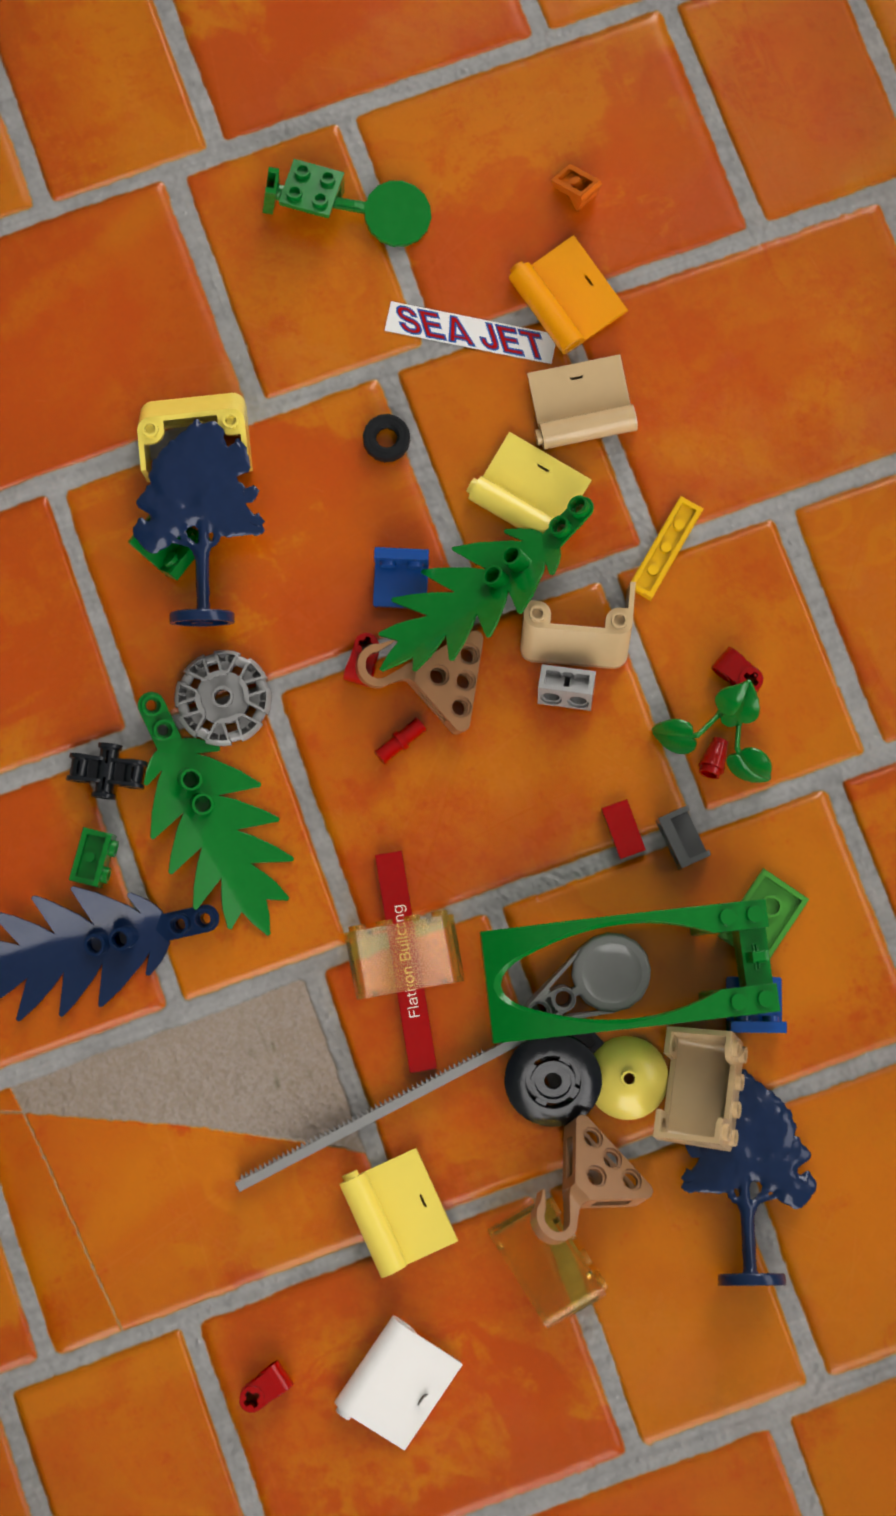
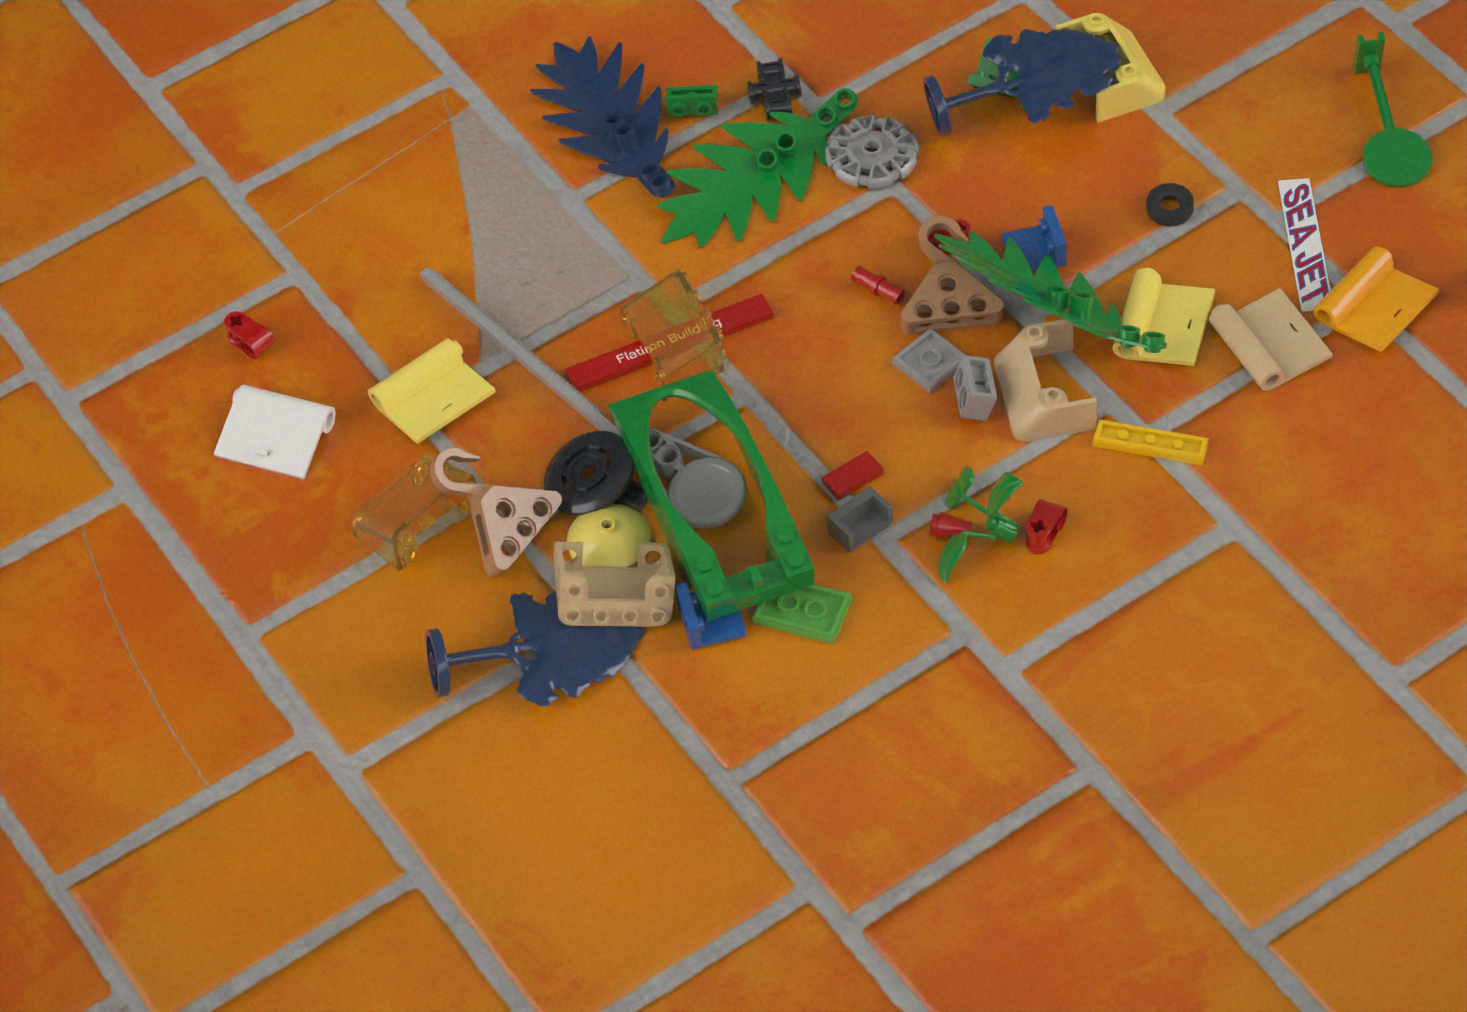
camera: 80 degrees right, 30 degrees down
green bracket [279,159,344,218] -> none
none -> light grey tile [892,328,965,394]

